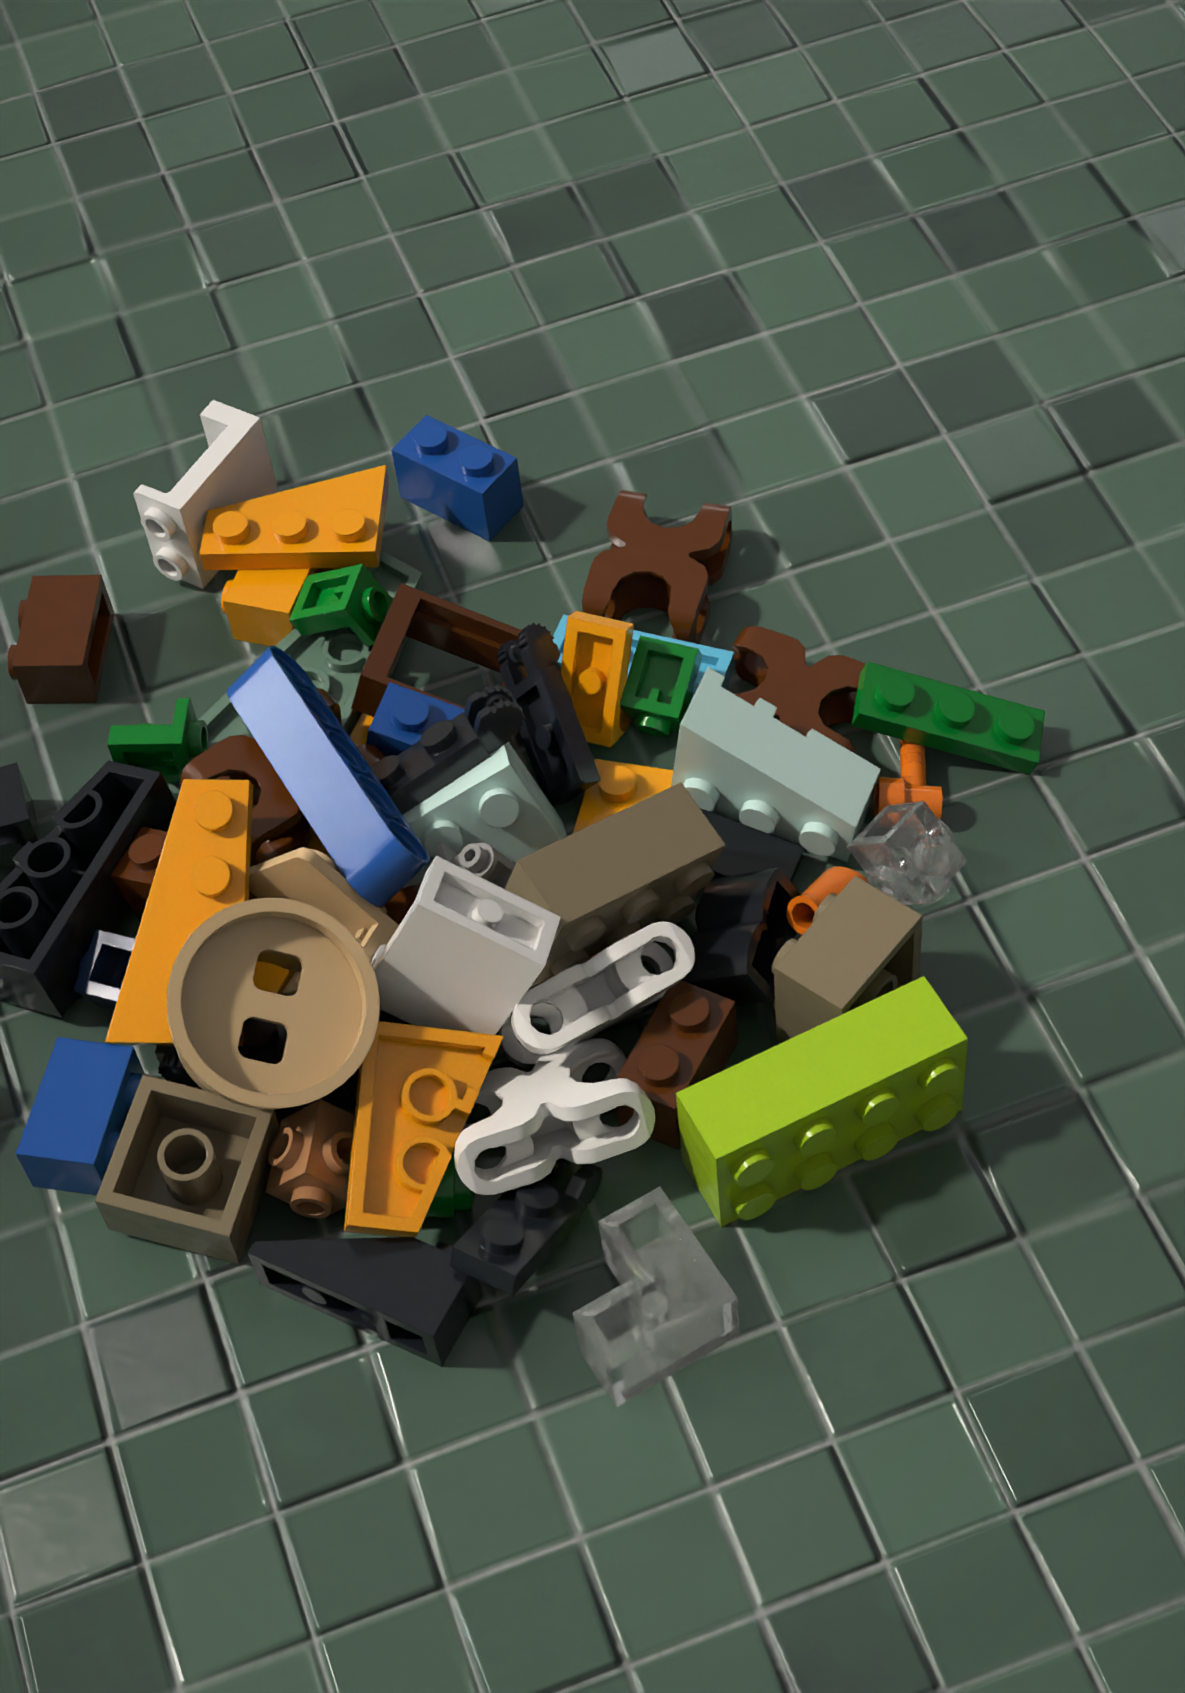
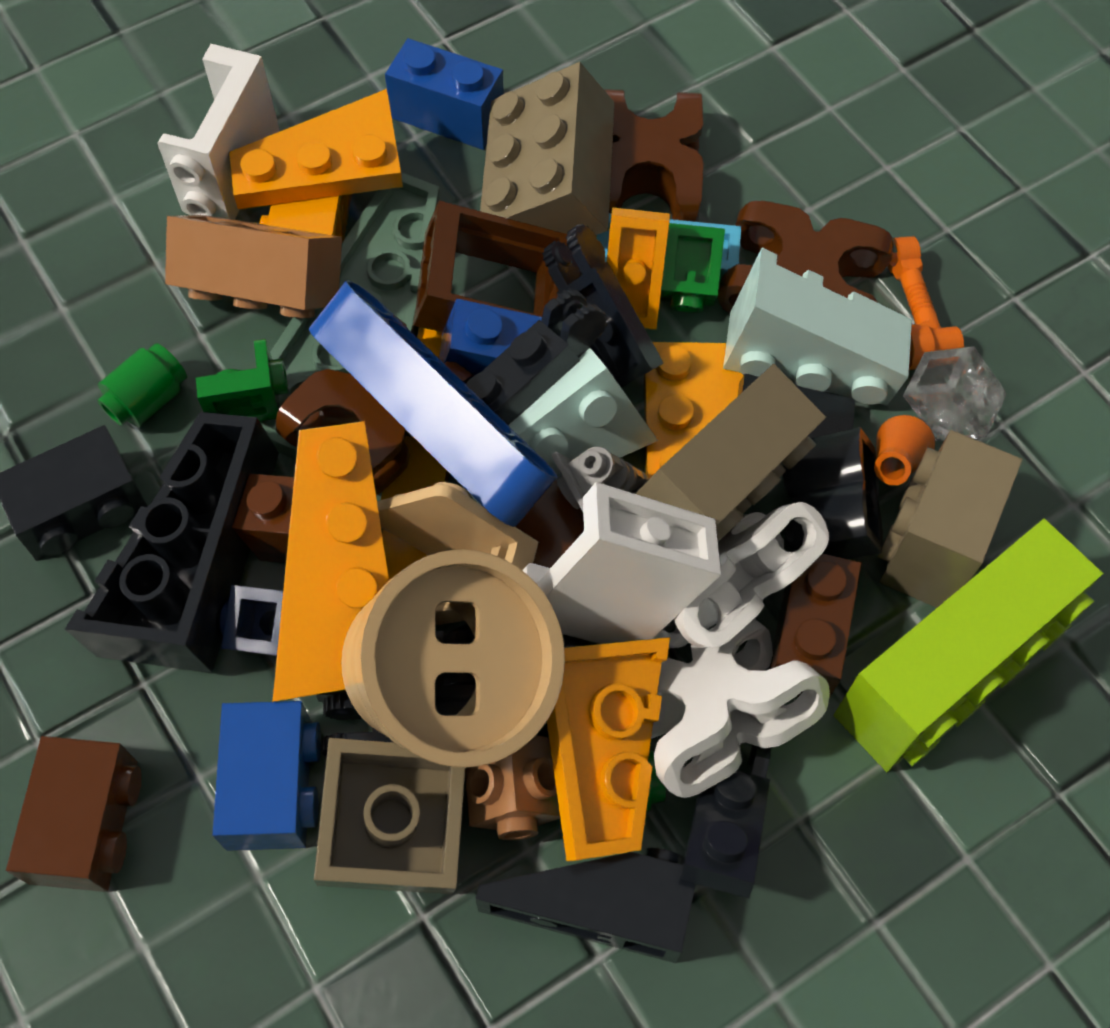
camera: 20 degrees left, 10 degrees up
reddish brown brick [8,575,114,704] -> none
green bracket [289,564,393,647] -> none
clear brick [572,1186,740,1407] -> none
green plate [852,661,1045,775] -> none
none -> green brick [97,343,188,428]
none -> medium nougat brick [165,215,342,318]
none -> dark tan brick [480,62,614,245]

